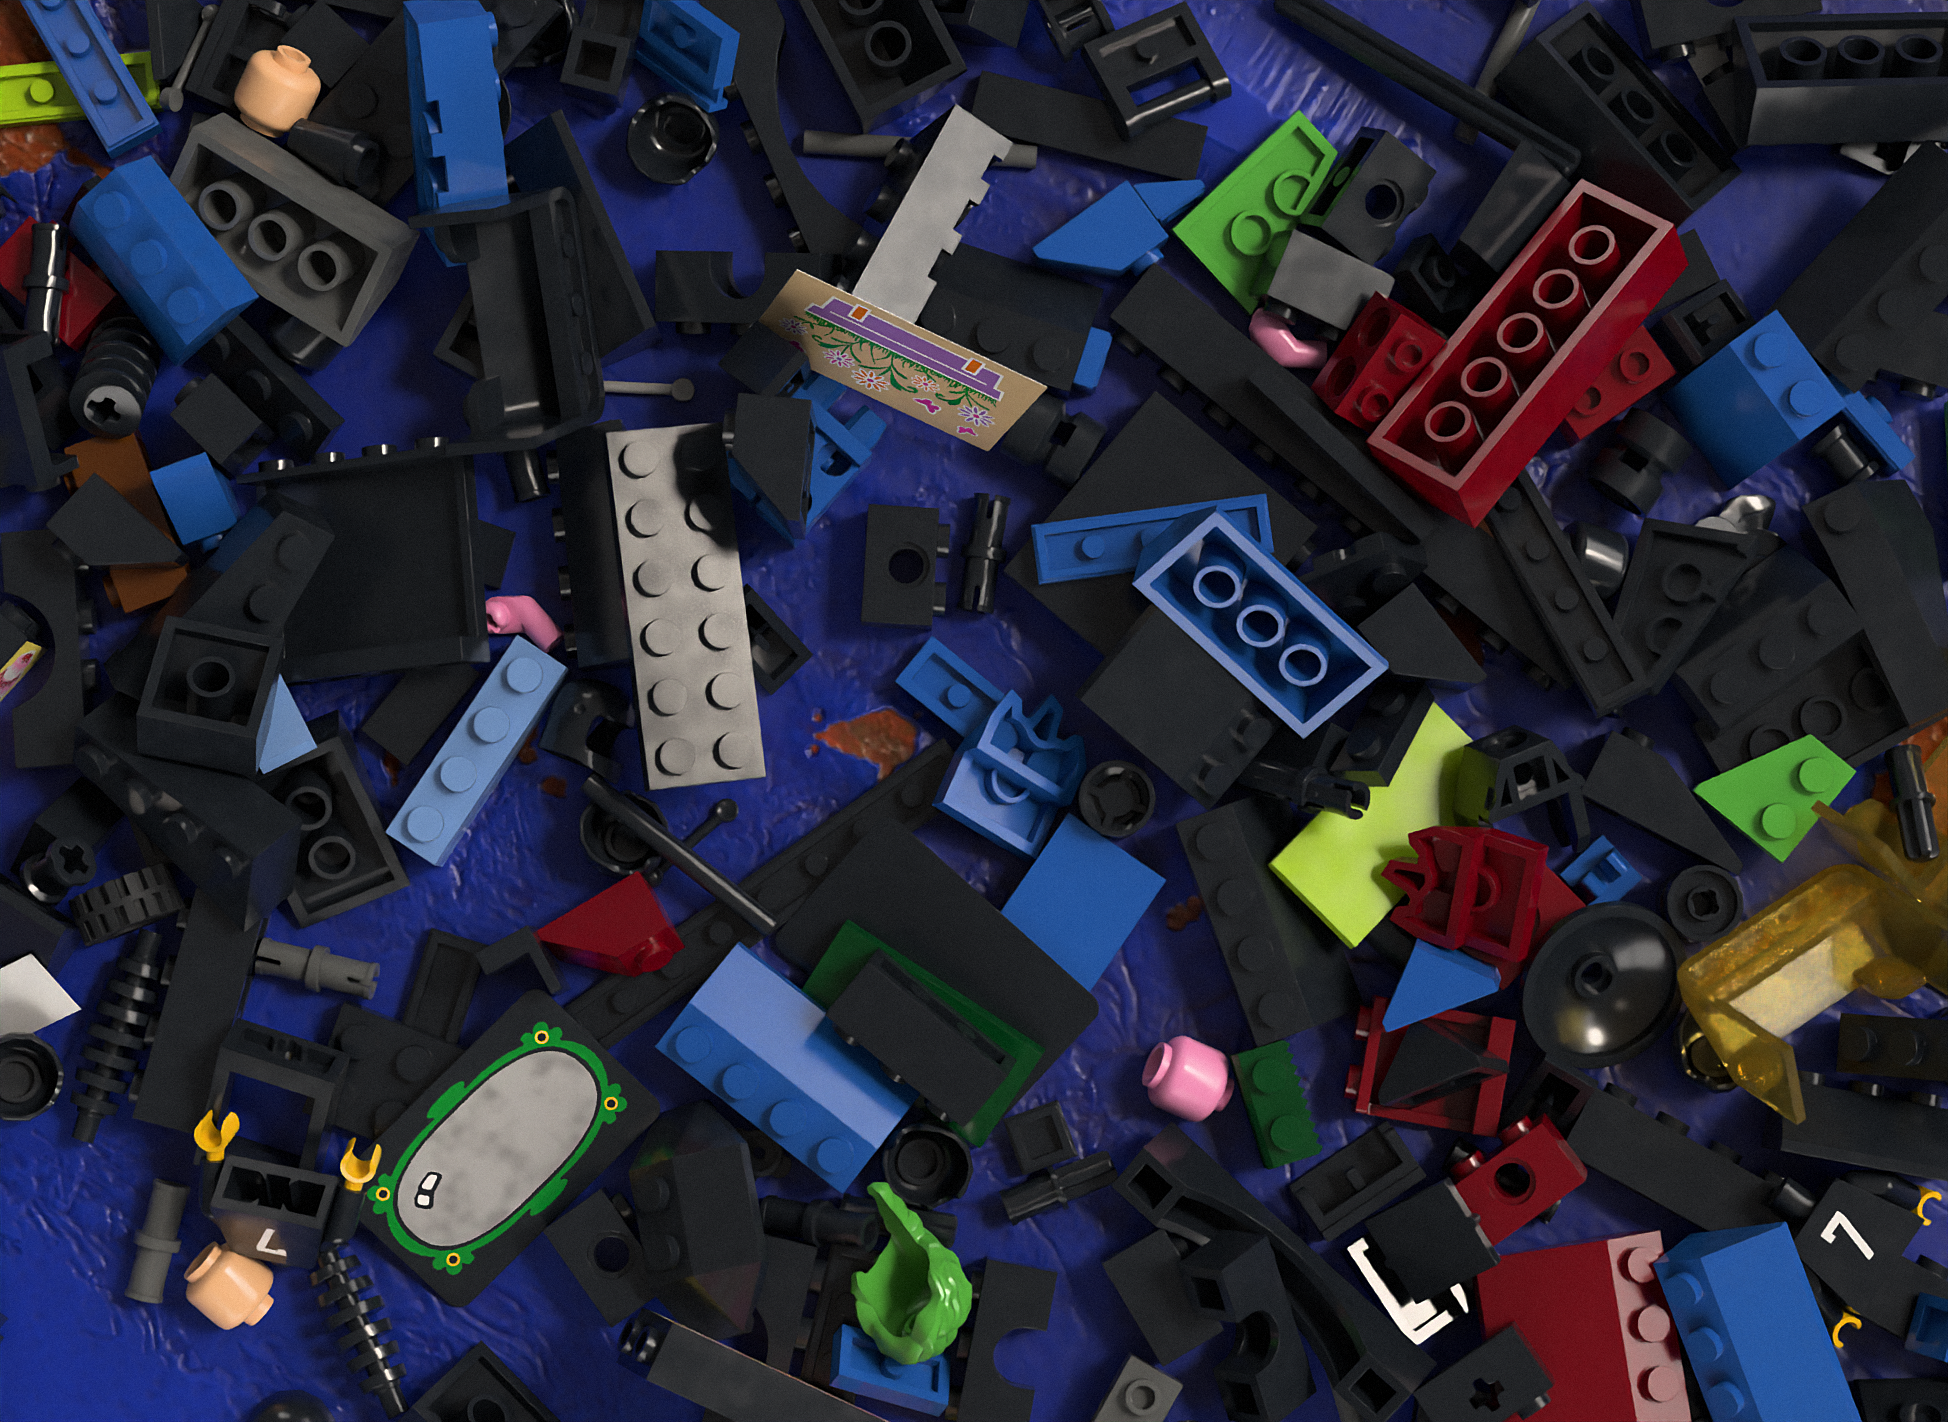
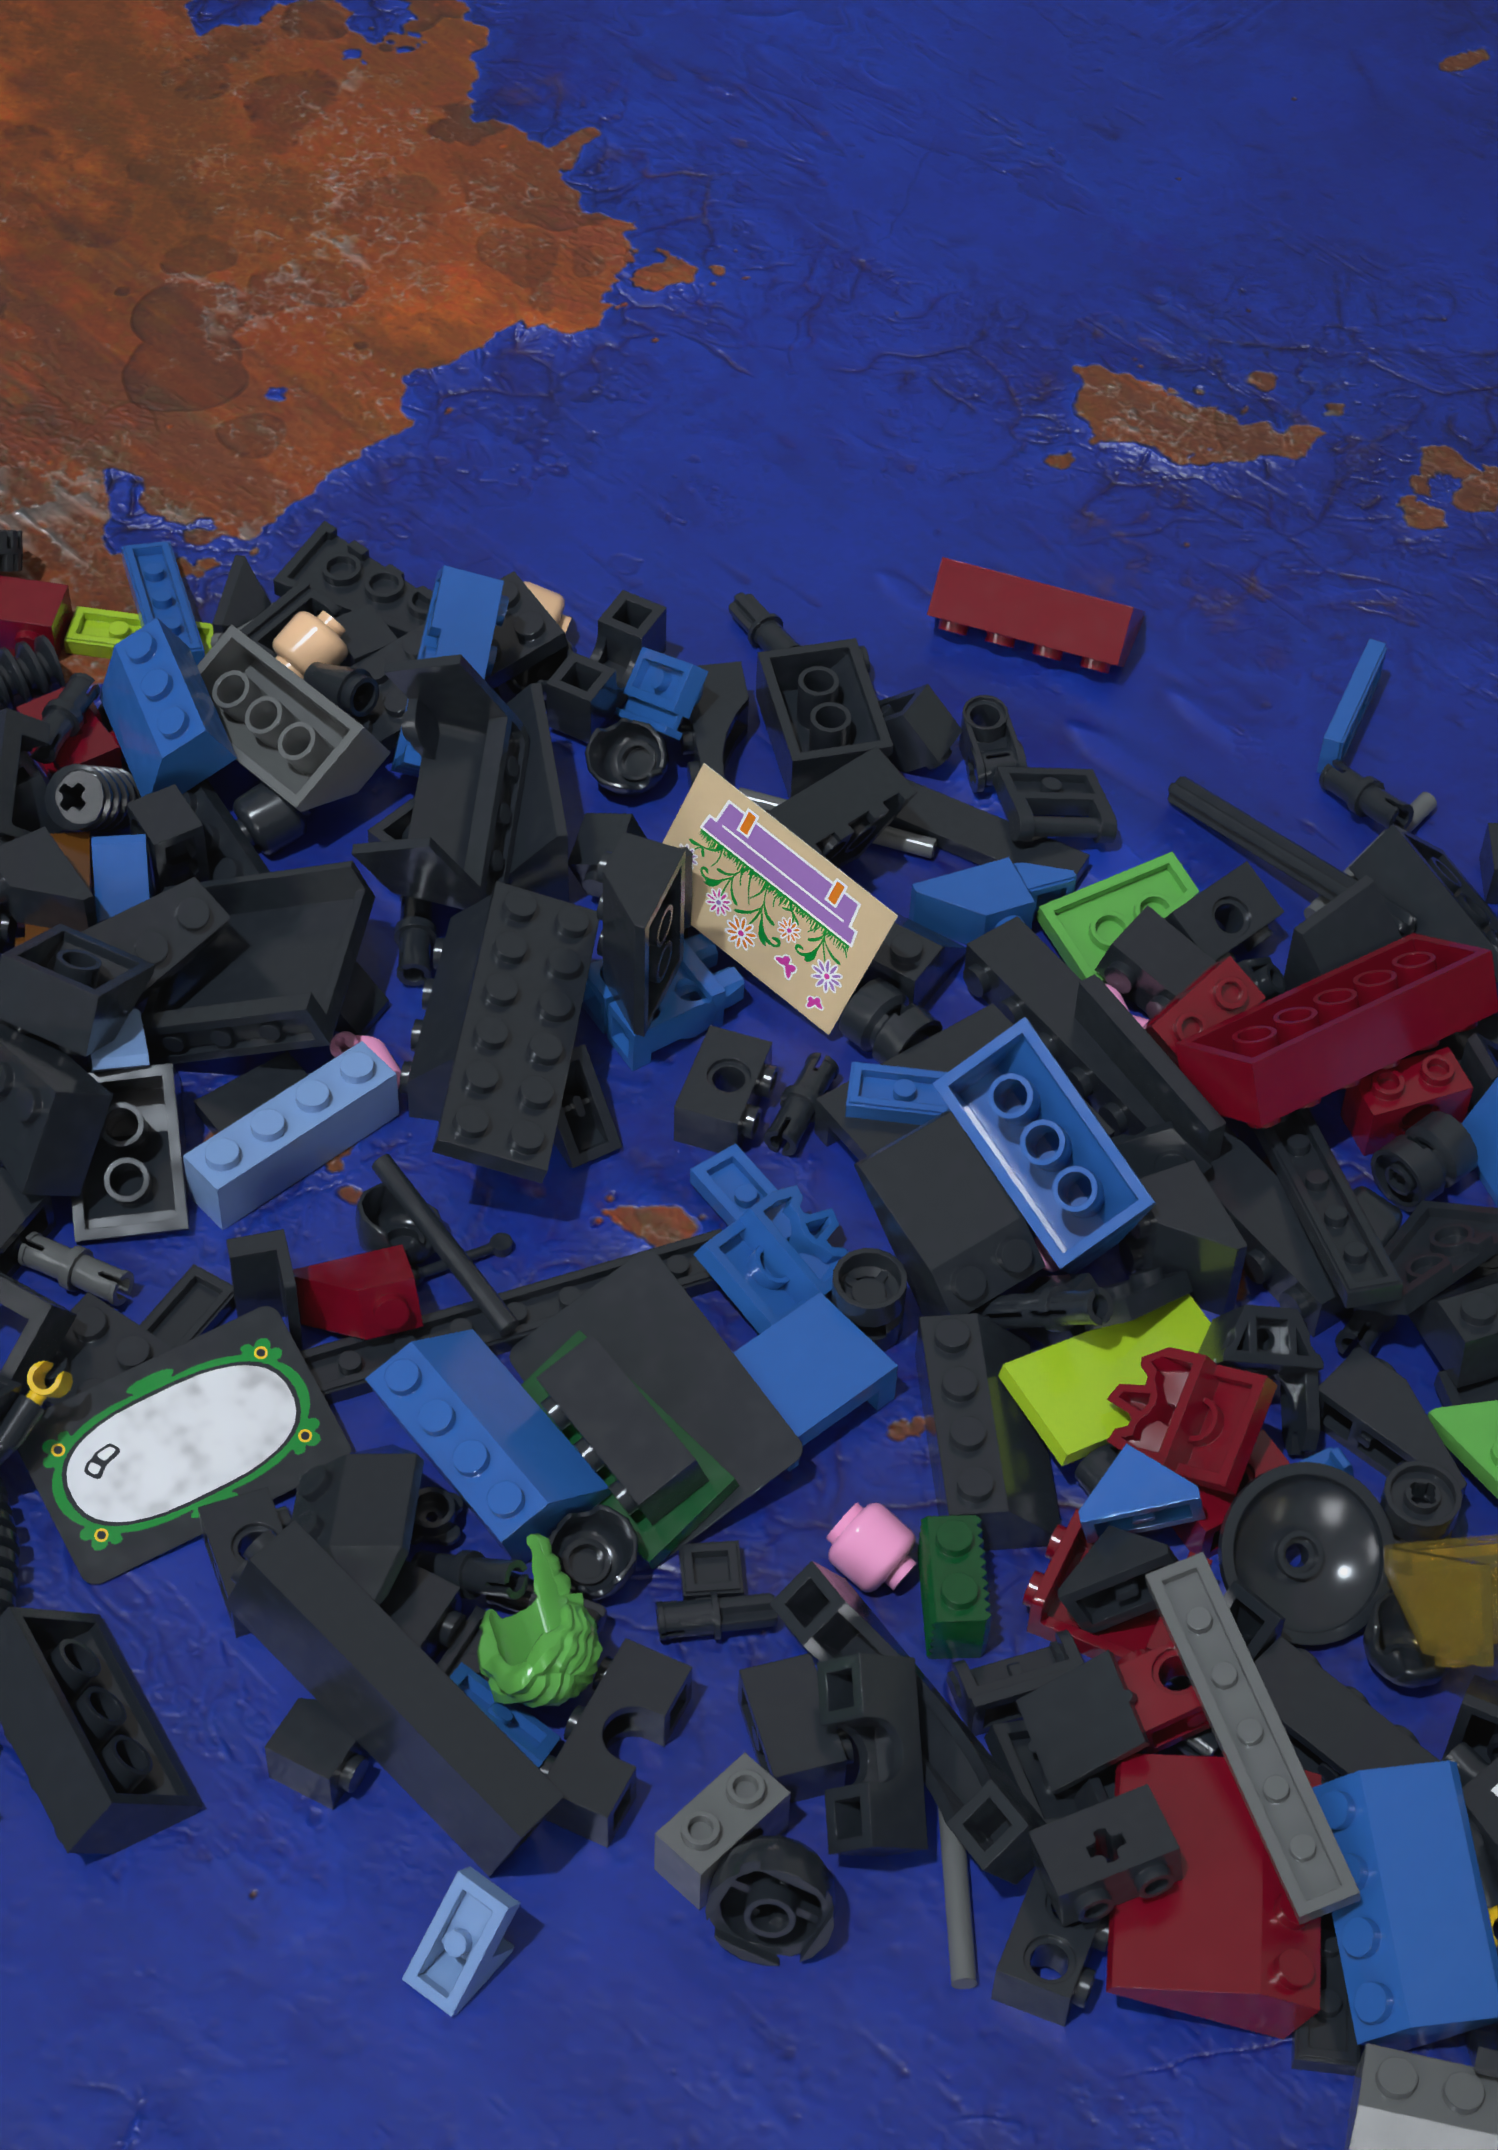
camera: 15 degrees right, 35 degrees down
black helmet [537,678,636,785] -> none
blue tile [1072,327,1113,396] -> none
none -> dark grey plate [1145,1552,1360,1925]

